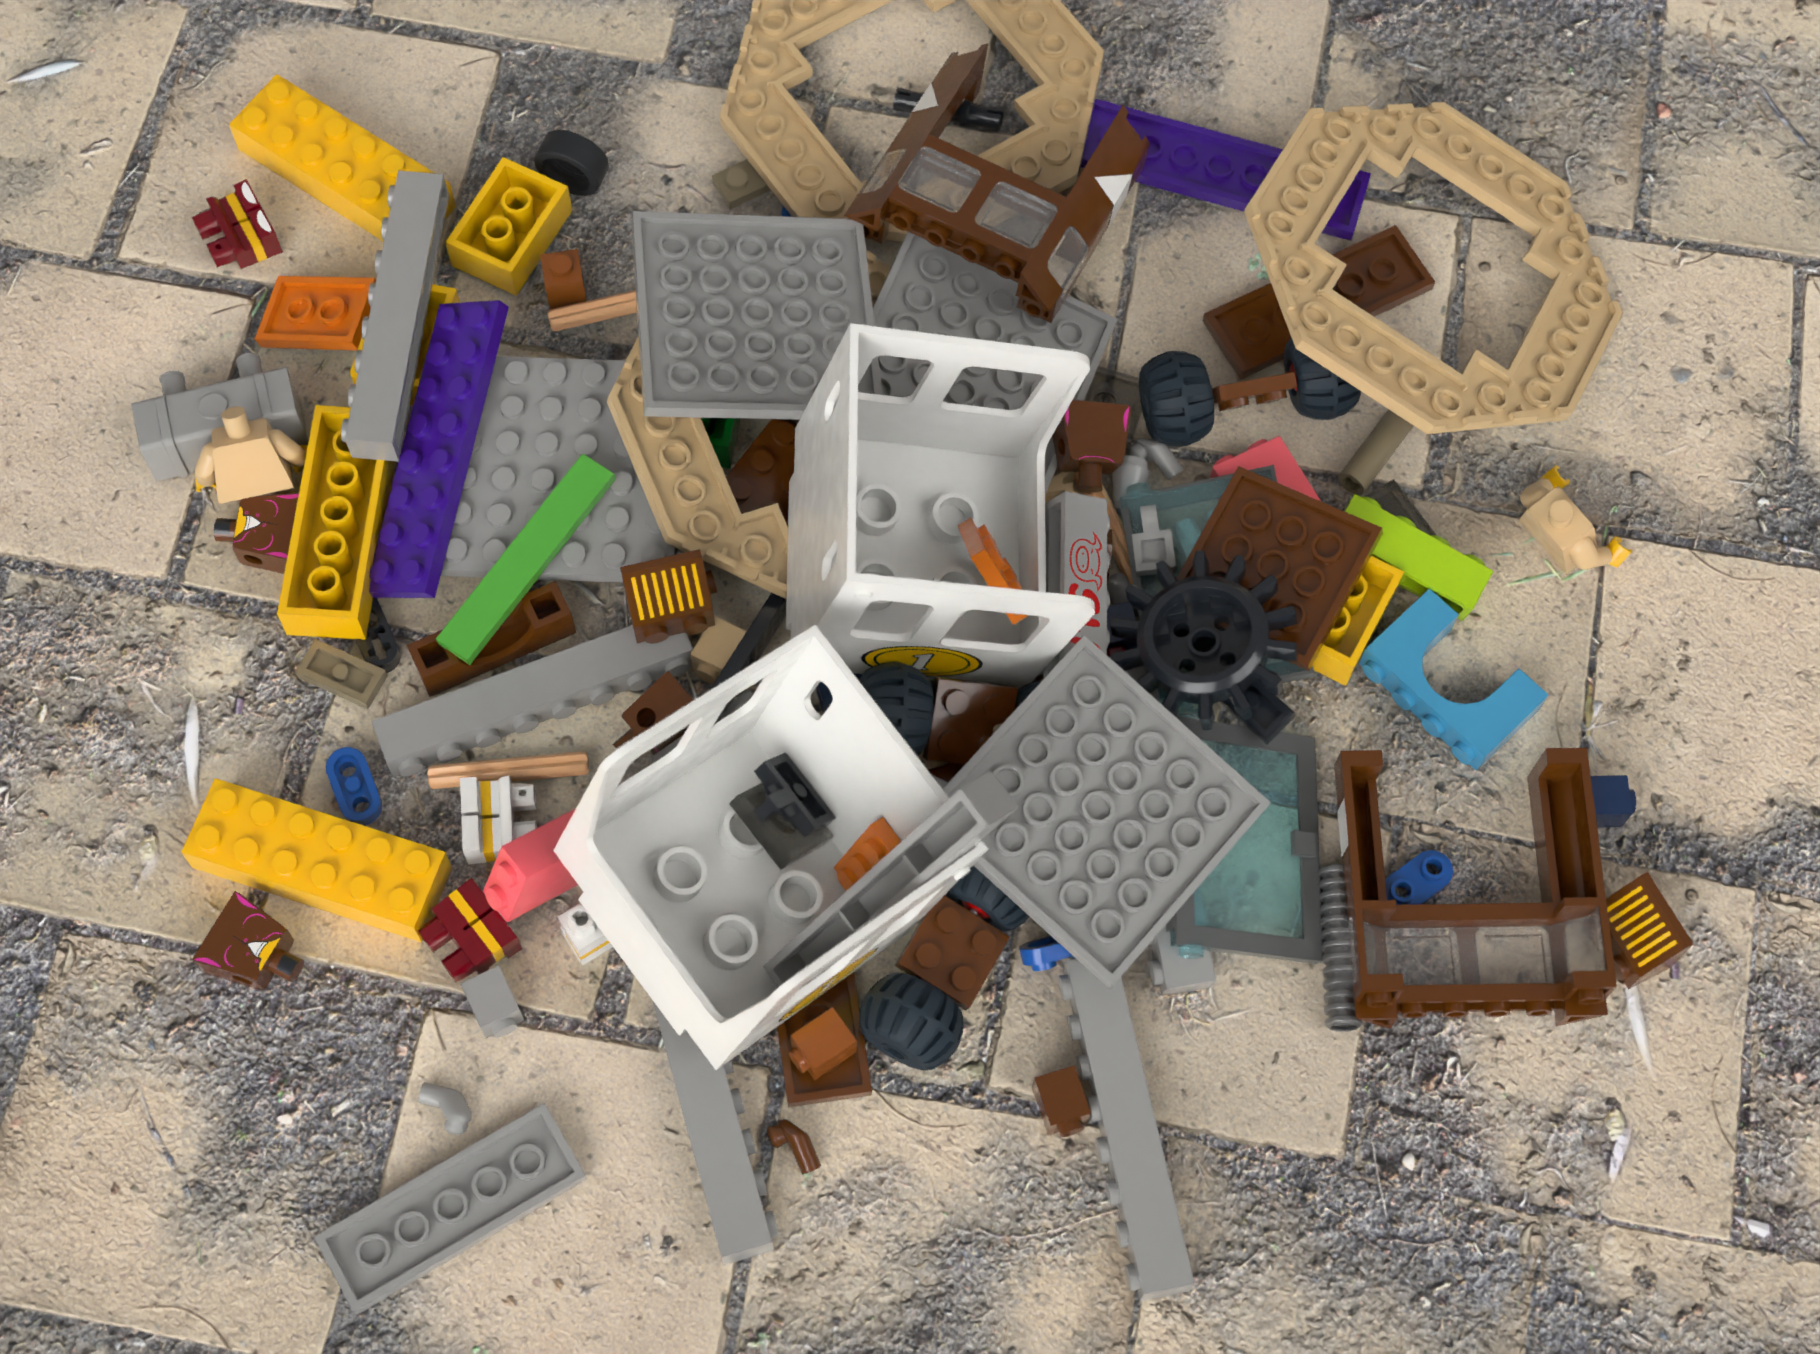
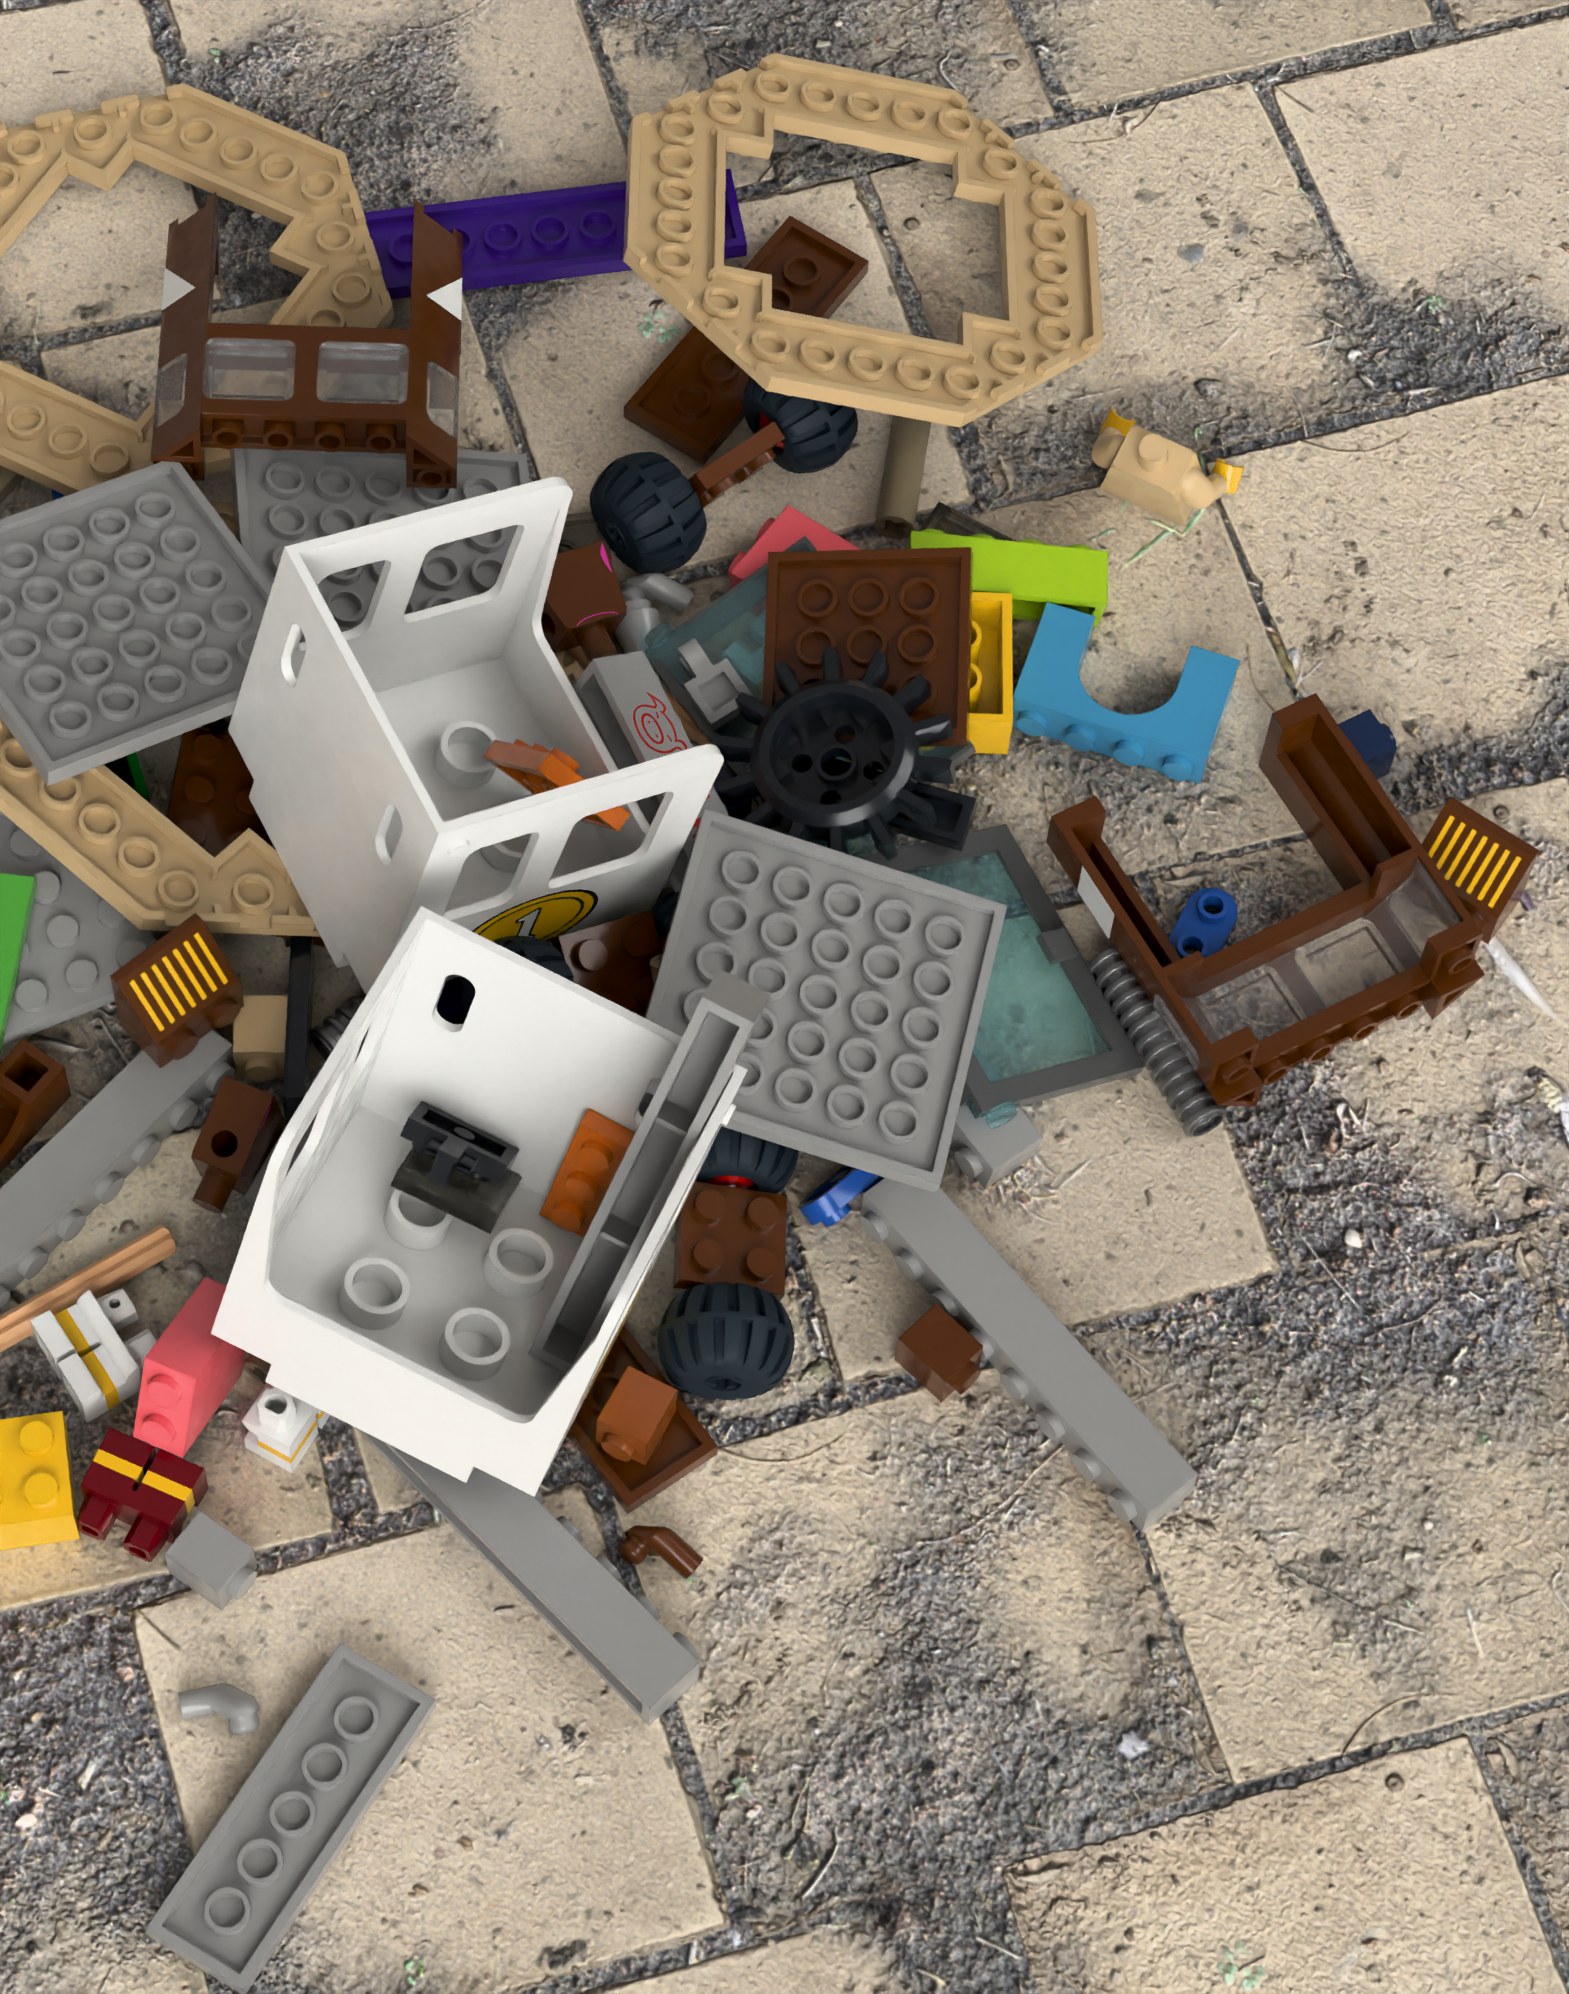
camera: 30 degrees left, 5 degrees down
black pin [893,87,1004,132] -> none

